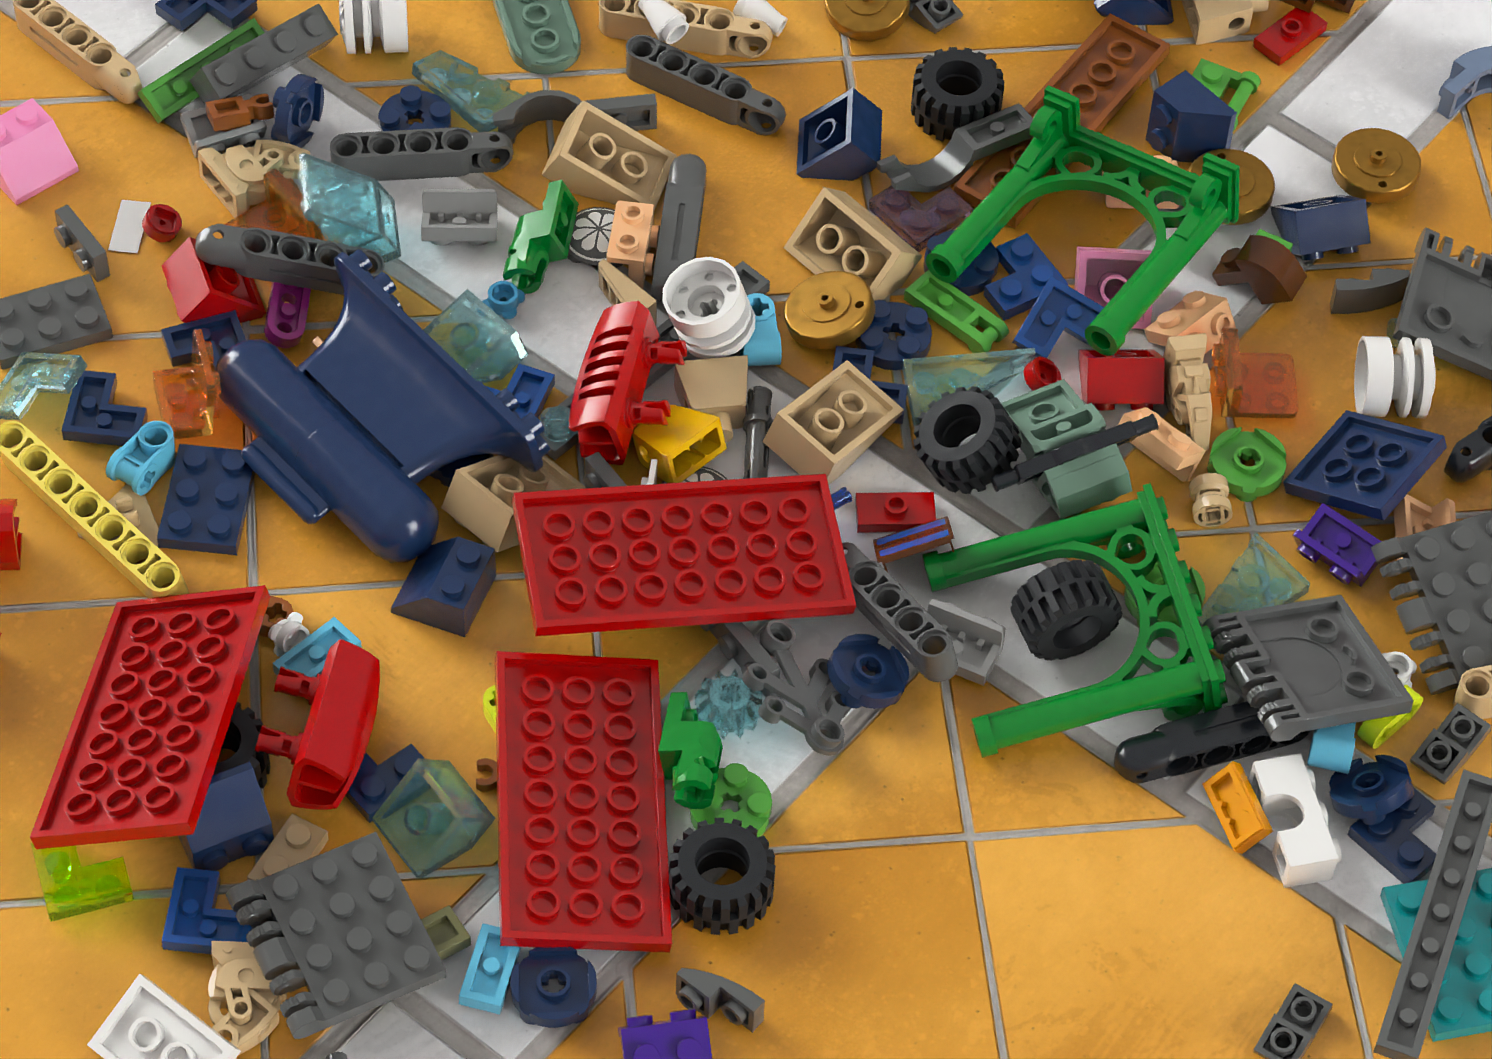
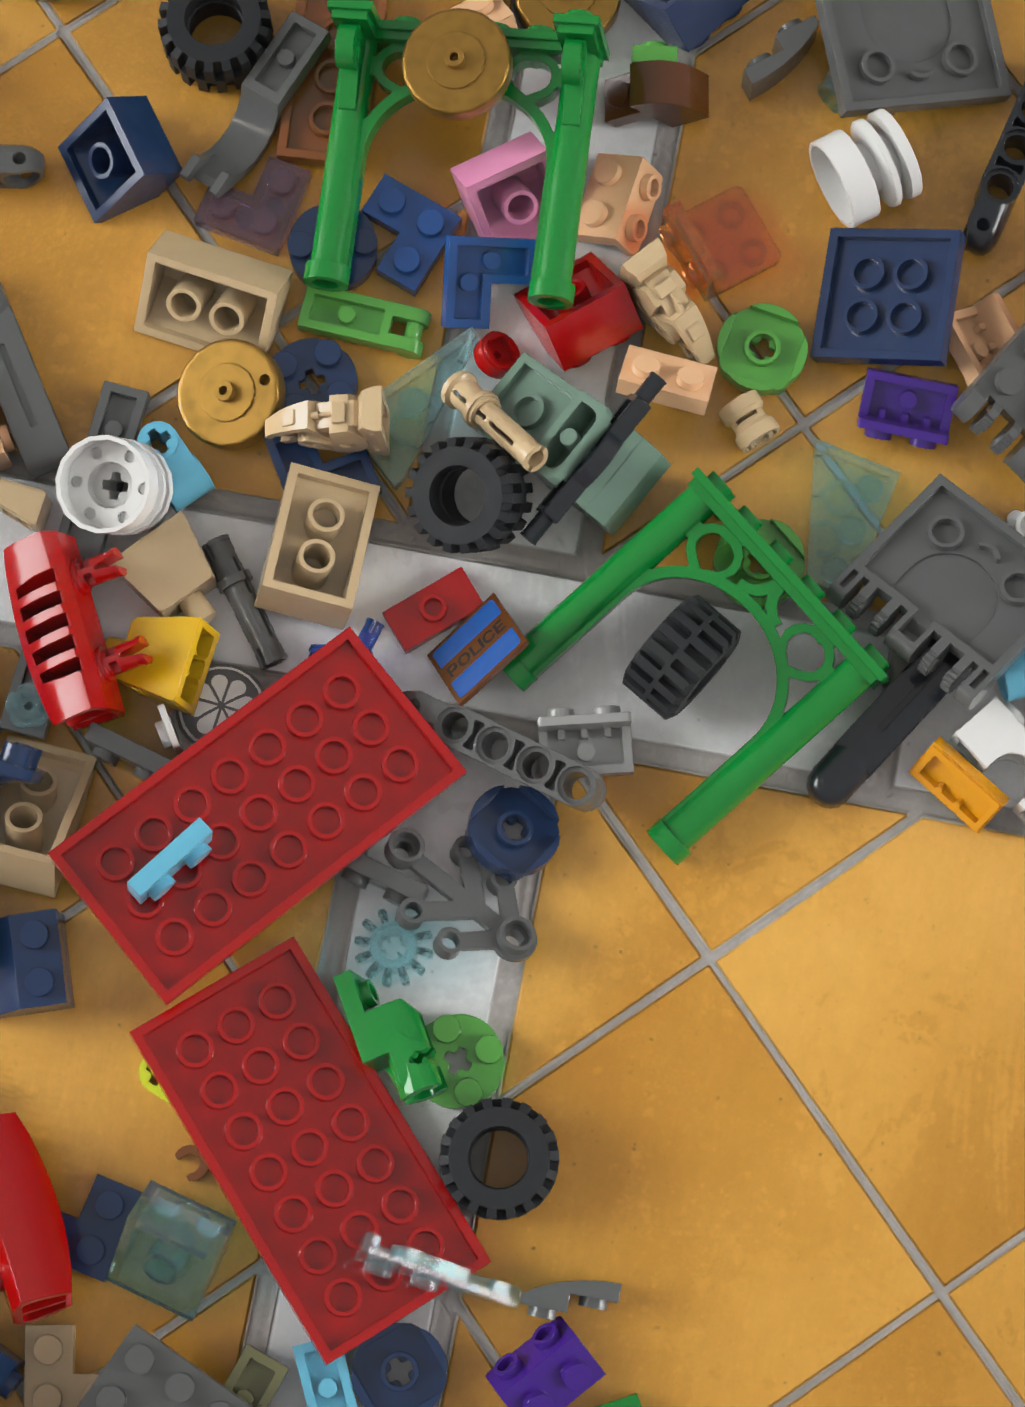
camera: 25 degrees left, 25 degrees up
none -> medium azure plate [127,817,213,904]
none -> tan piece [265,386,390,456]
none -> clear light blue wing [354,1232,522,1309]
none -> pearl gold wheel [402,8,513,120]
none -> tan pin [441,370,548,472]

